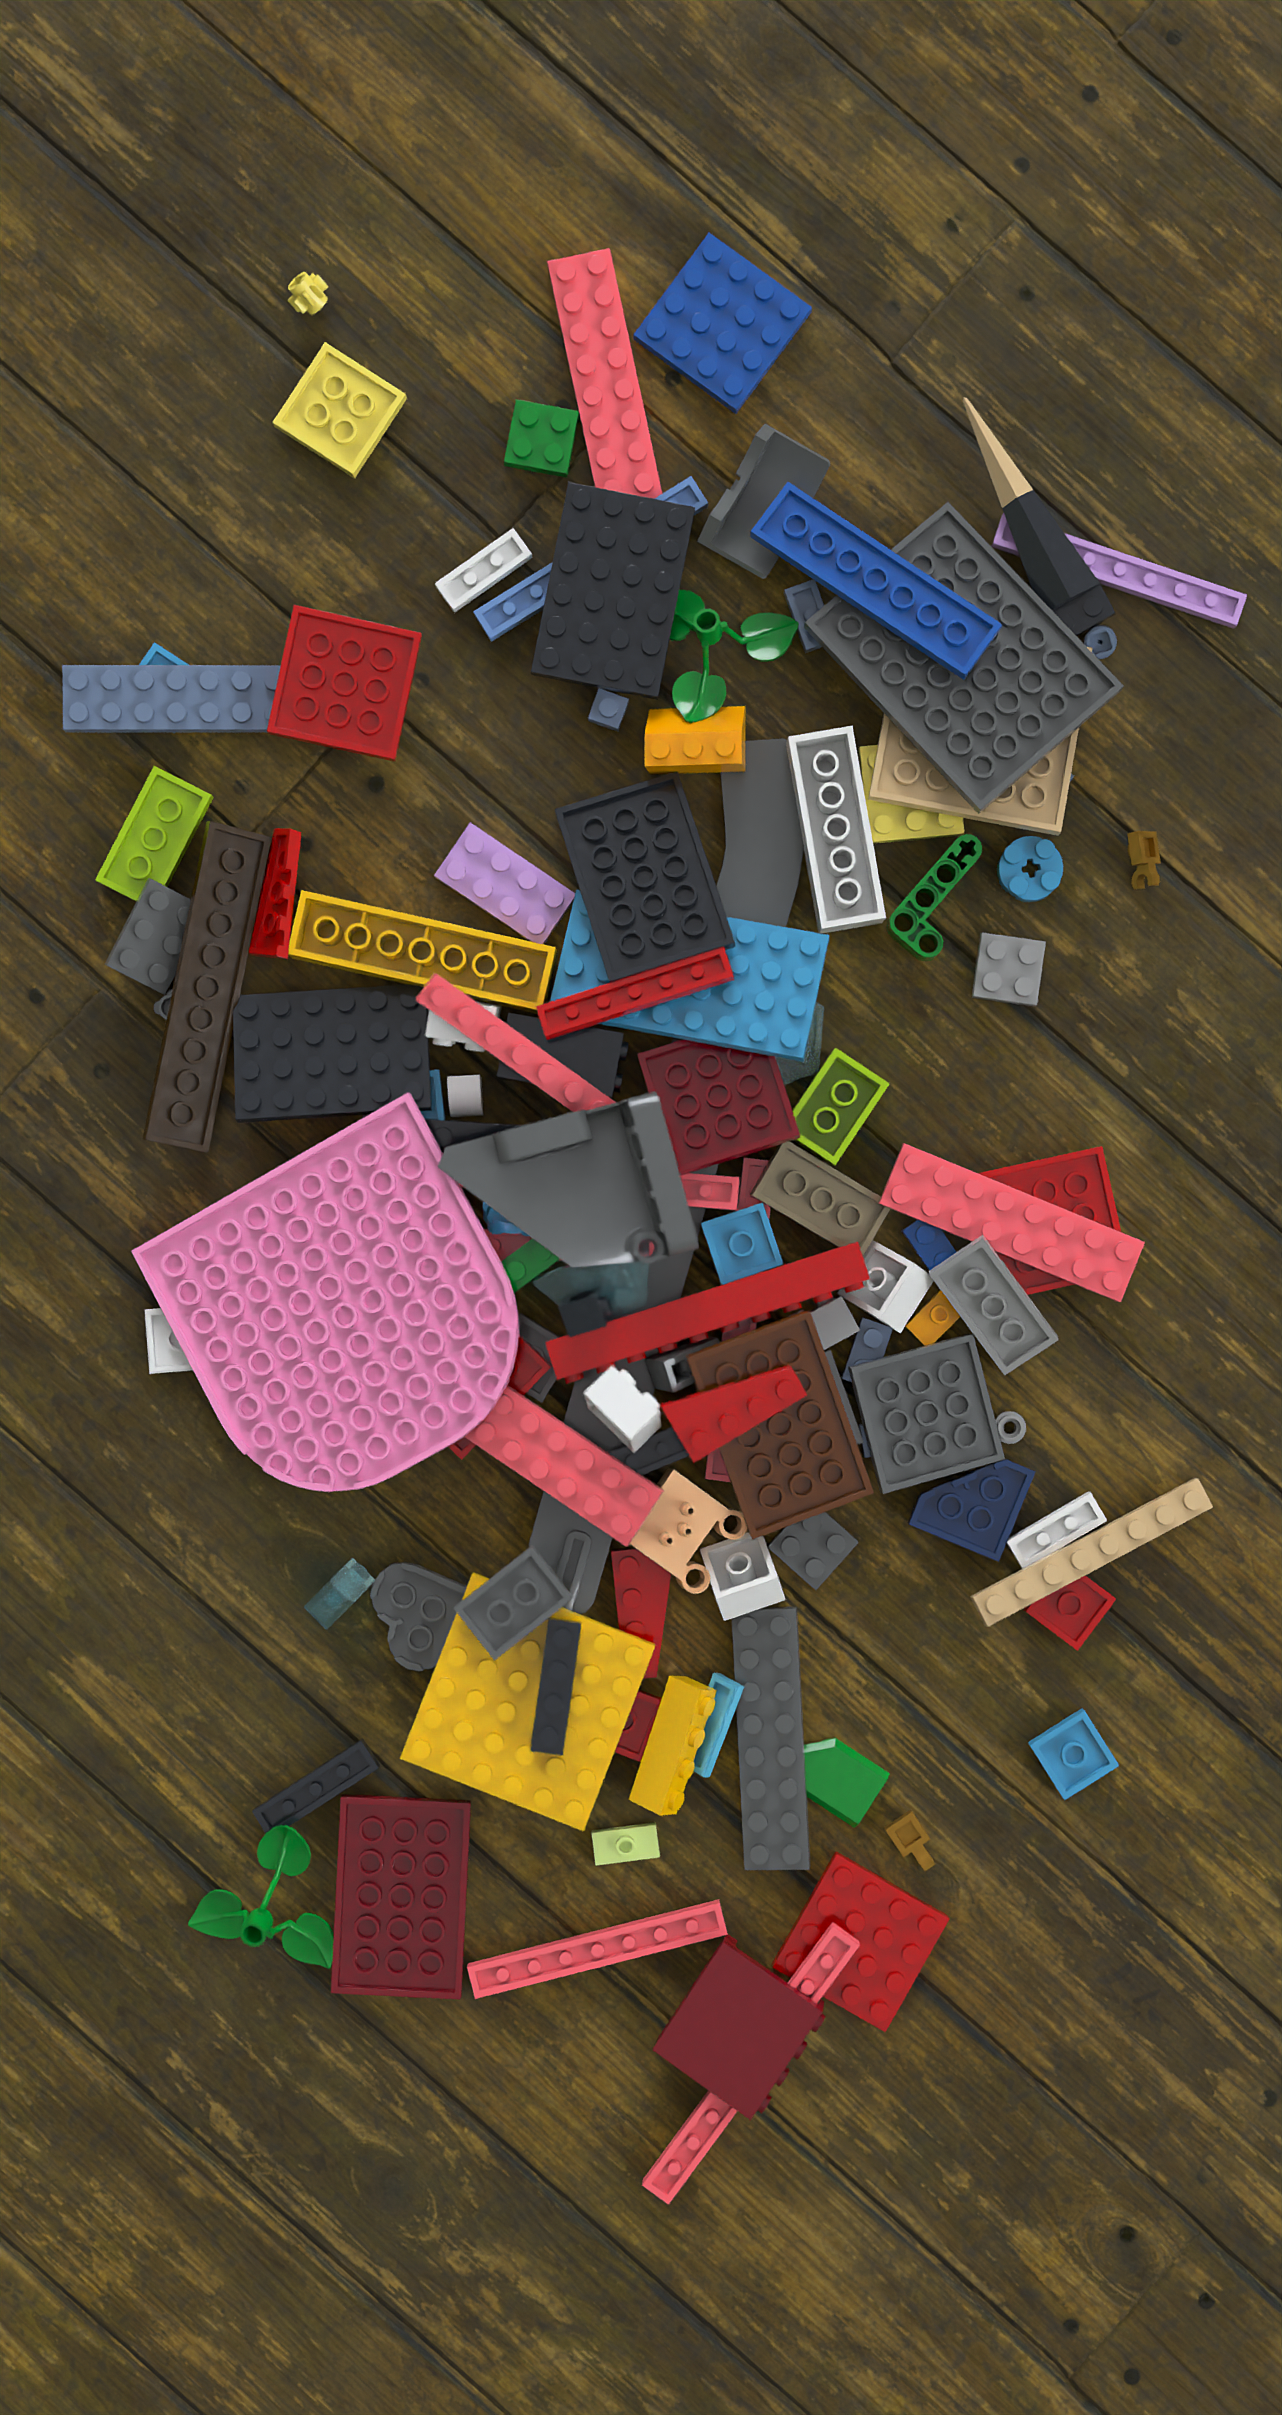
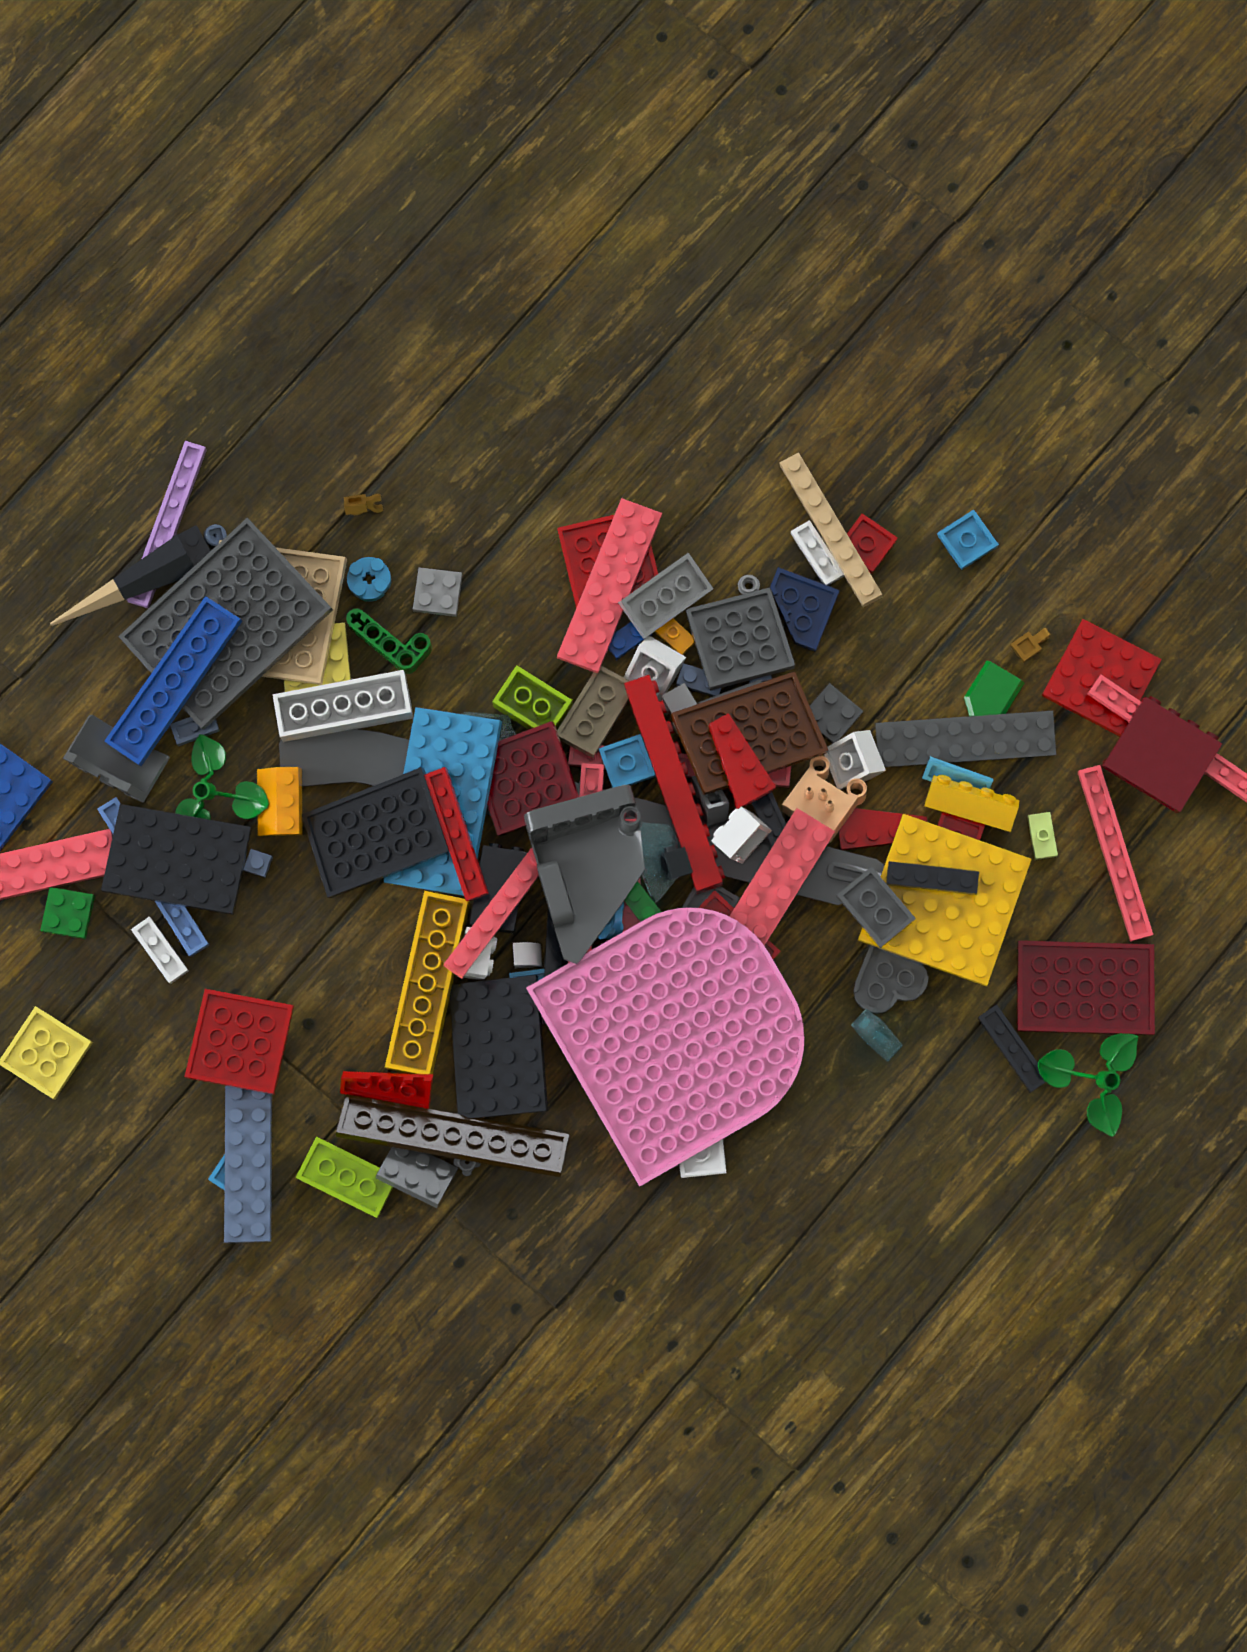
camera: 85 degrees left, 10 degrees down
lavender plate [434,822,575,944] -> none

